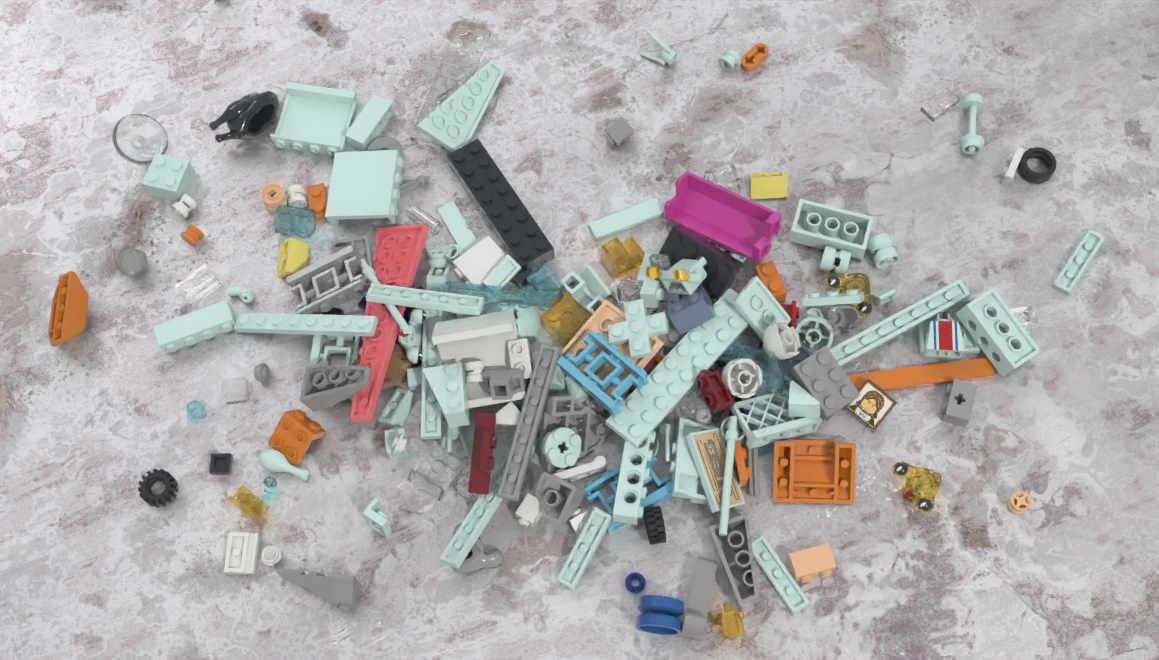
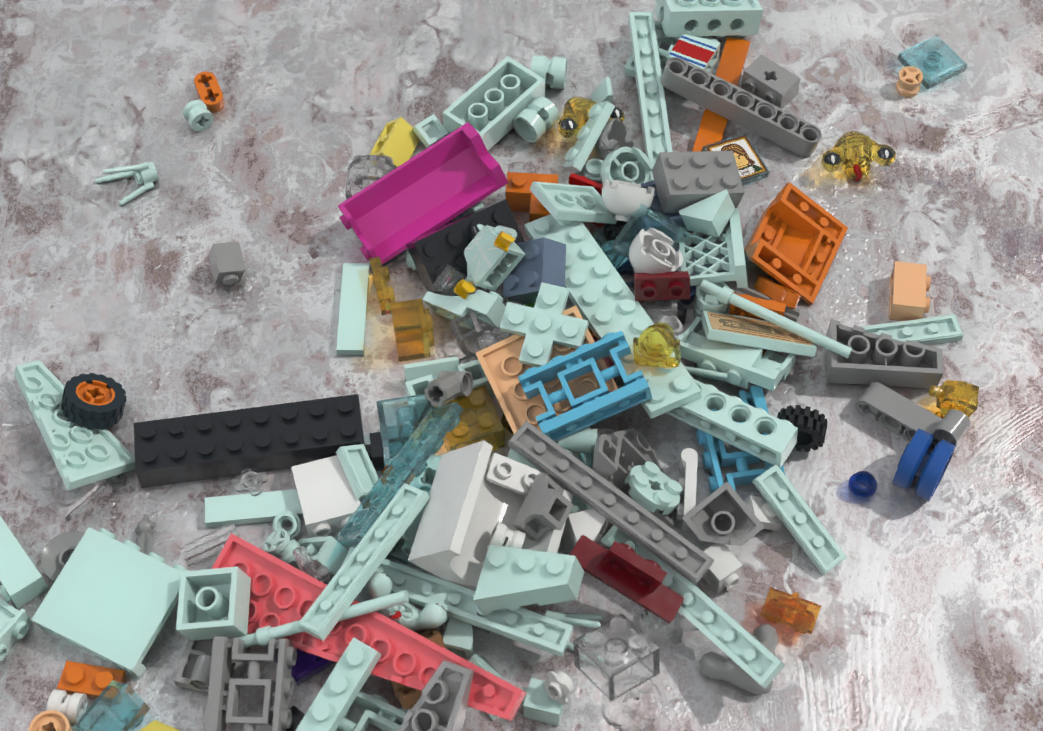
camera: 70 degrees left, 10 degrees down
none -> black wheel [61,373,126,430]
none -> light aqua brick [176,567,251,641]
none -> clear arm [293,546,330,582]
none -> clear yellow plate [370,257,395,316]
none -> light aqua plate [413,114,449,148]
none -> light grey piece [424,371,473,406]
none -> clear yellow piece [633,322,681,368]
none -> light grey beam [661,57,822,157]
none -> orange beam [753,275,801,308]
none -> clear orange hips [760,587,822,635]
none -> clear light blue plate [898,35,967,90]

